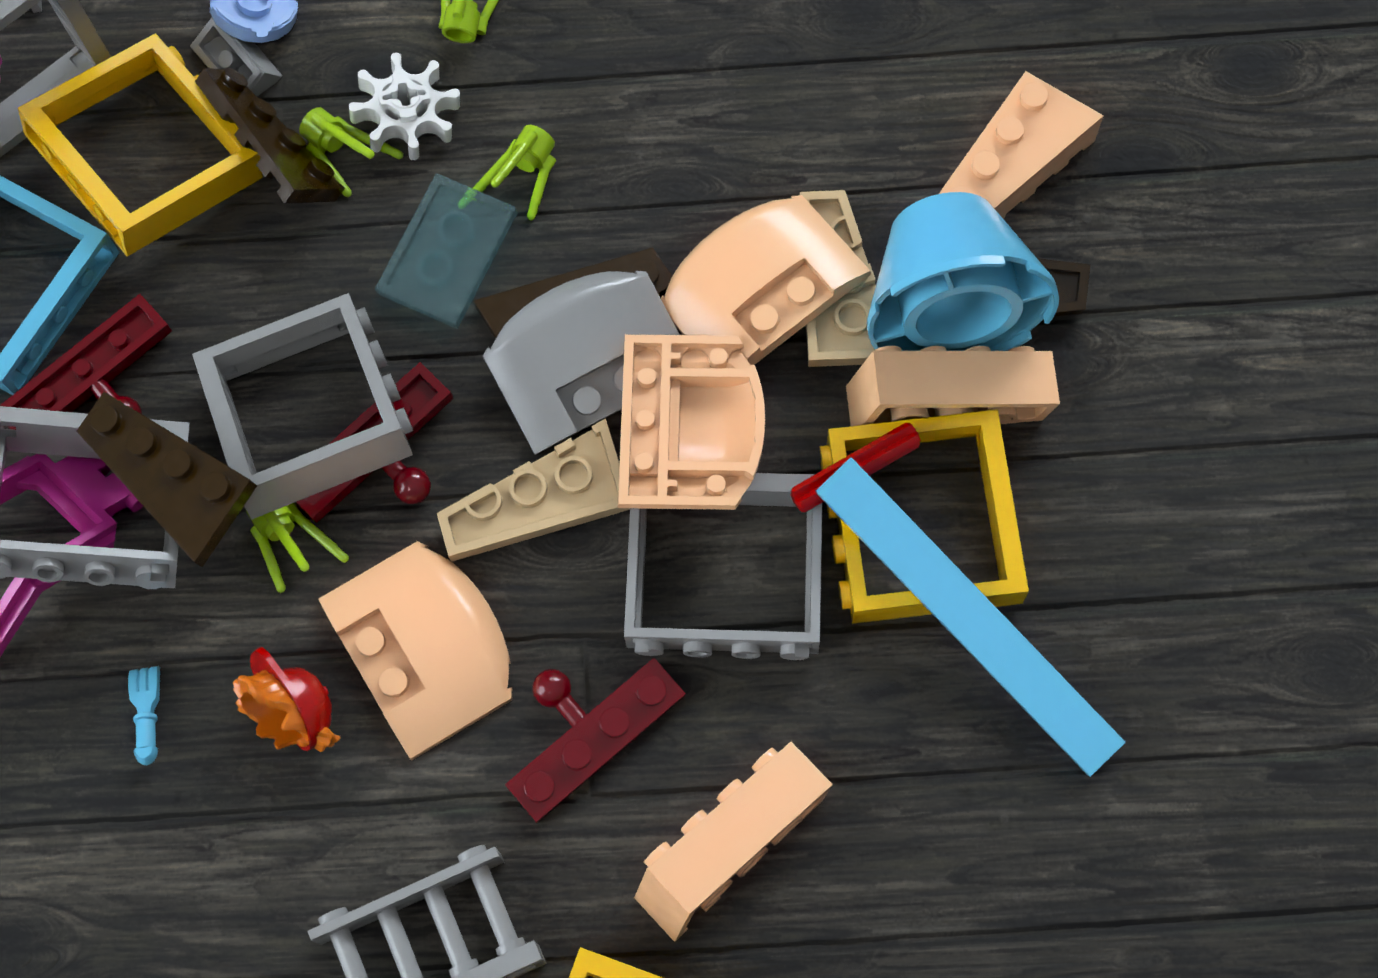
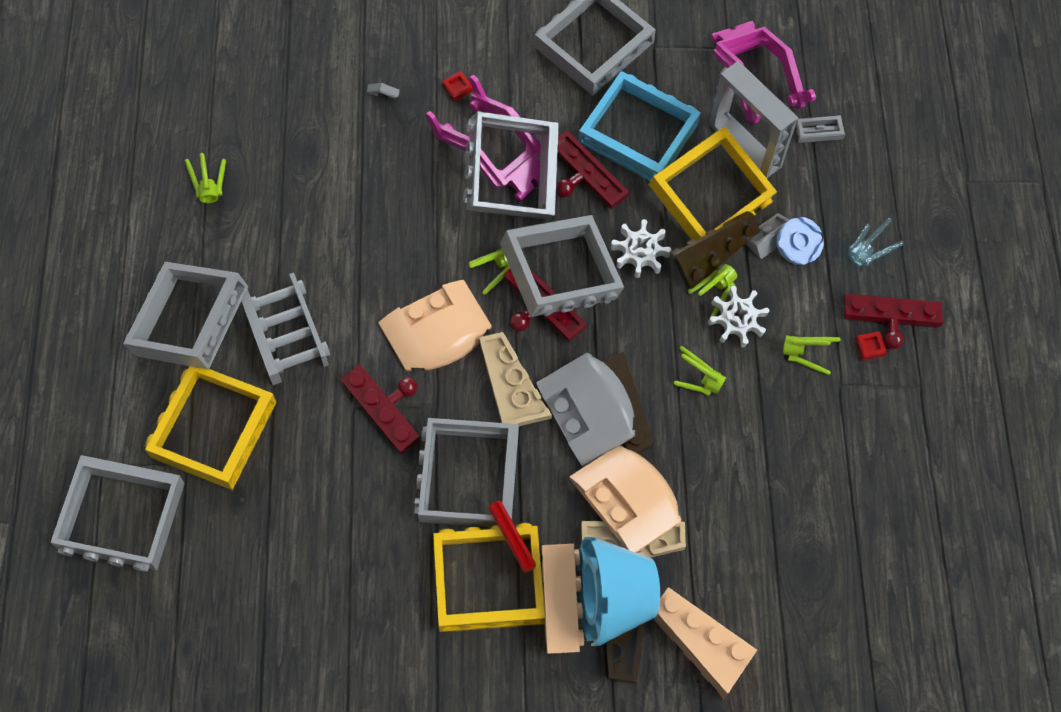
camera: 85 degrees right, 5 degrees down
dark brown wing [76,392,257,567] -> none
medium azure piece [128,666,160,766] -> none
hair [233,647,341,752] -> none
clear light blue tile [375,173,518,329] -> none
light nougat slope [618,334,765,510] -> none
light nougat wedge [634,742,833,942] -> none
medium azure tile [815,457,1126,777] -> none
none -> white gear [611,220,671,278]

